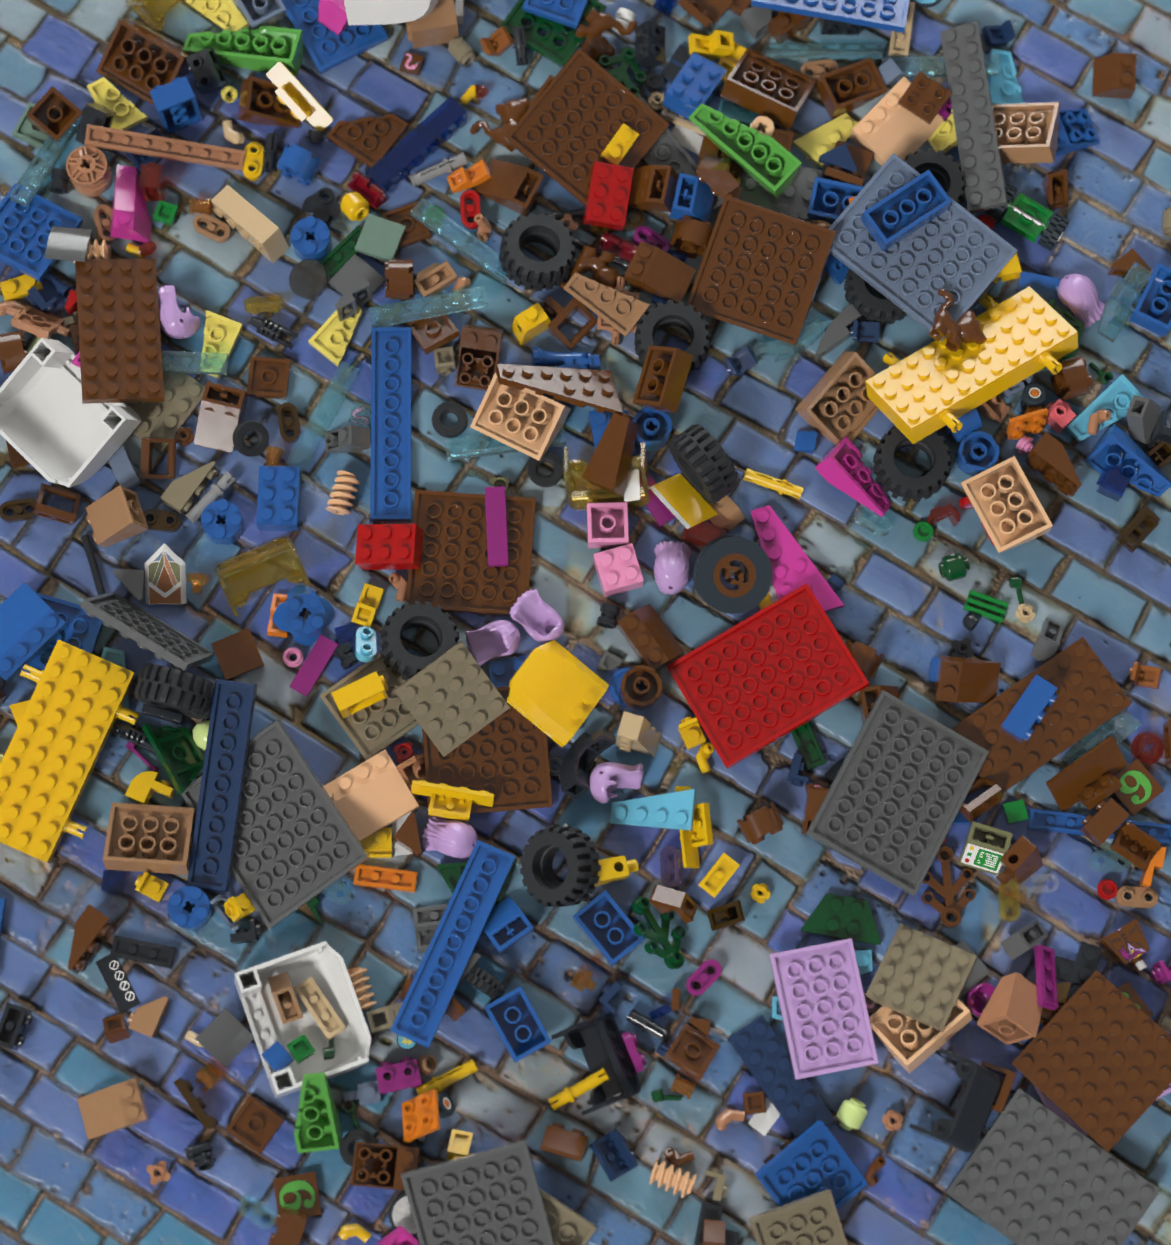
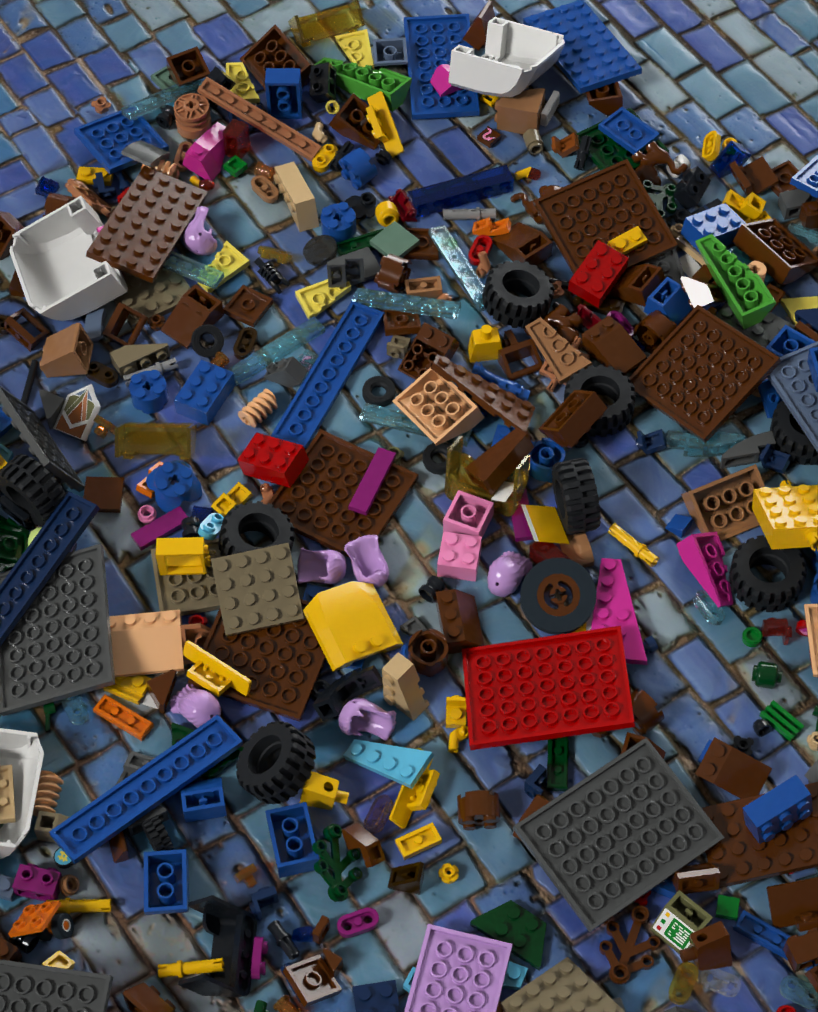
camera: 30 degrees right, 20 degrees down
reddish brown plate [327,113,409,171] -> none

